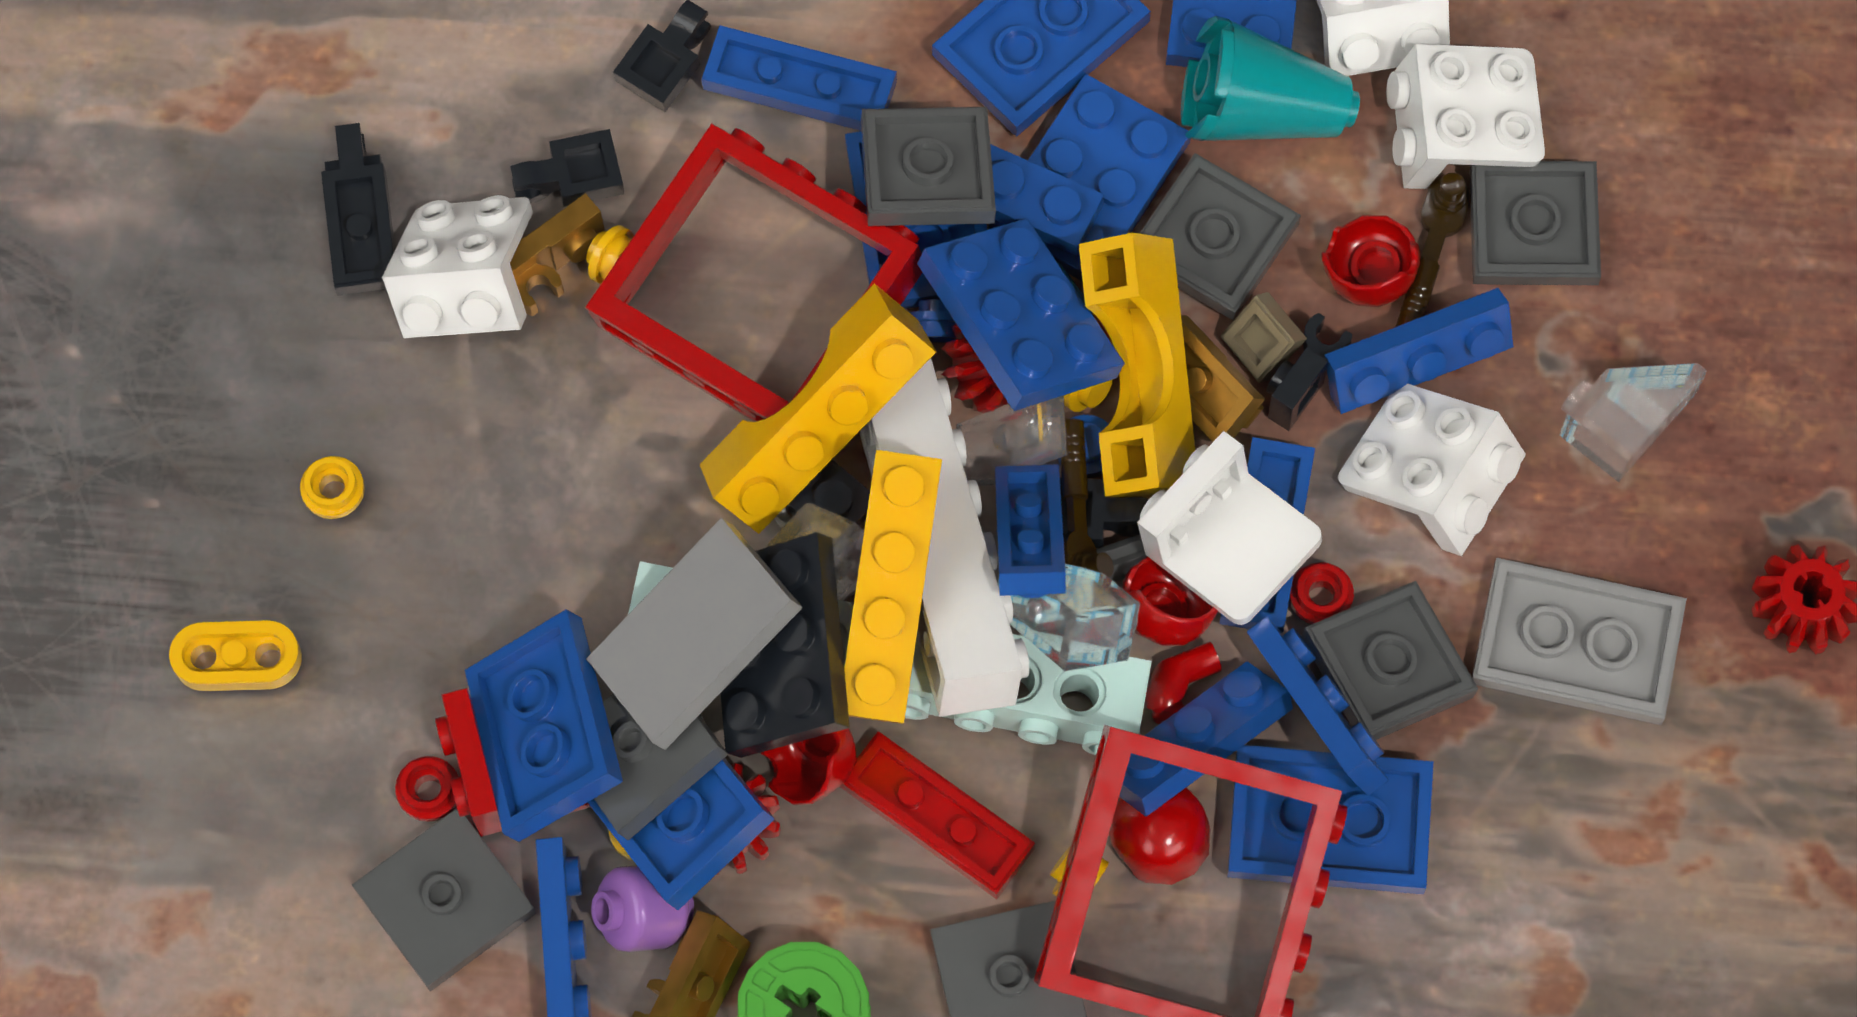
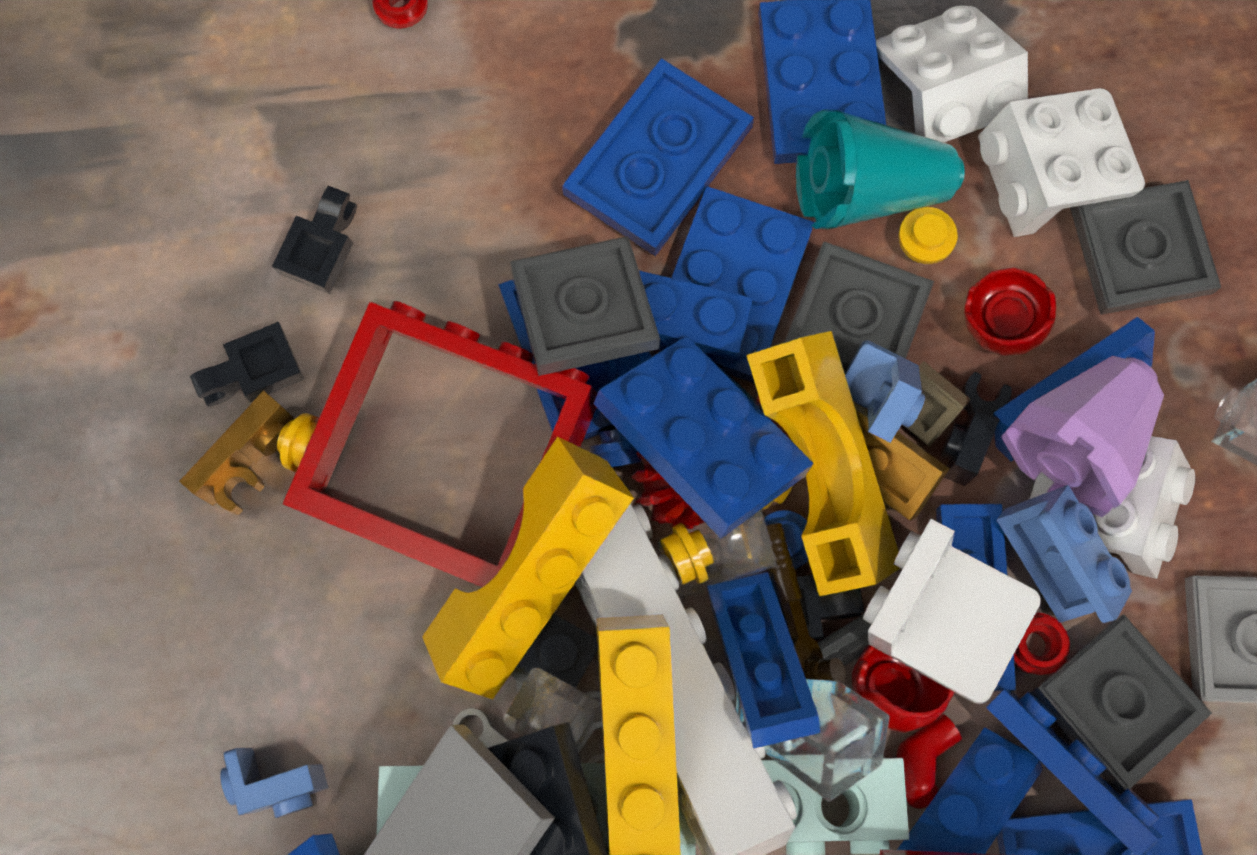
camera: 10 degrees left, 5 degrees up
yellow plate [300,456,365,519] -> none
black hinge [321,123,395,296] -> none
white bracket [382,195,533,338] -> none
blue plate [701,25,897,131] -> none
dark brown piece [1395,173,1470,327] -> none
none -> medium blue bracket [220,748,328,818]
none -> yellow plate [661,523,714,585]
none -> medium blue bracket [844,340,925,443]
none -> yellow plate [898,207,958,264]
none -> medium blue bracket [997,485,1132,623]
none -> lavender cone [1001,356,1164,517]

